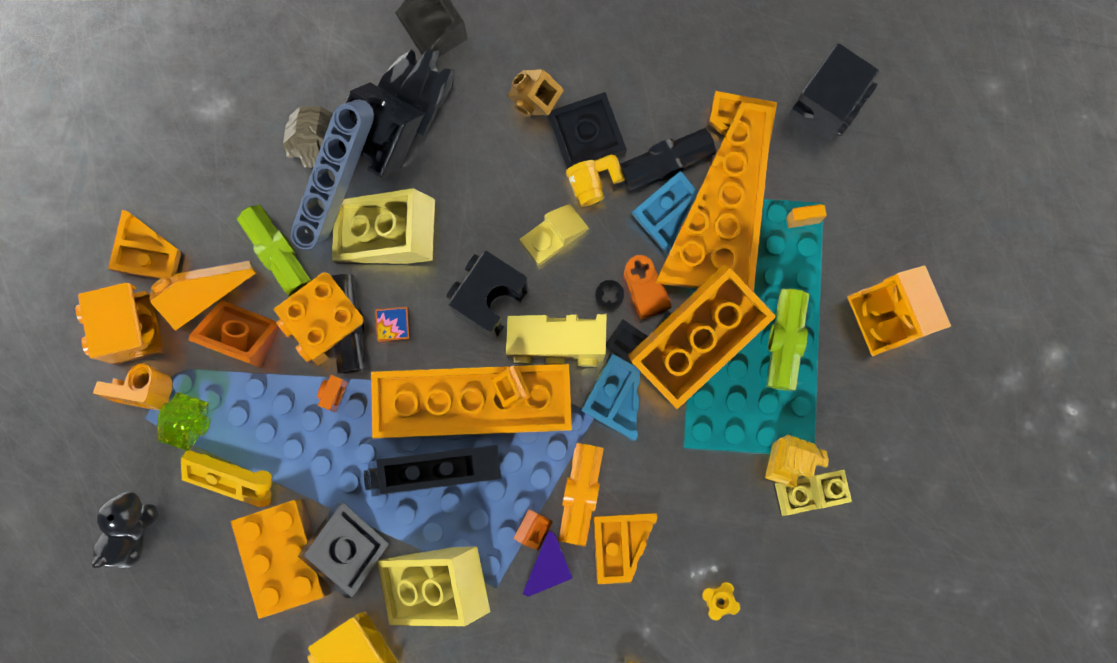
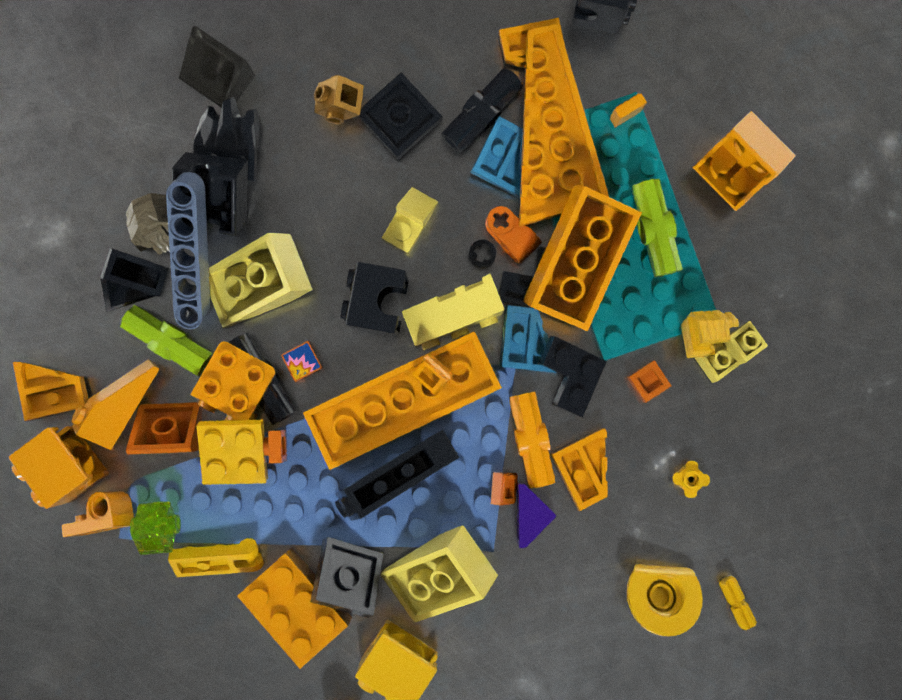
camera: 25 degrees left, 5 degrees up
black animal [92,491,159,569] -> none
yellow piece [565,155,625,207] -> none
none -> black slope [100,248,168,312]
none -> yellow plate [196,420,268,485]
none -> black plate [538,336,607,418]
none -> orange tile [627,360,672,403]

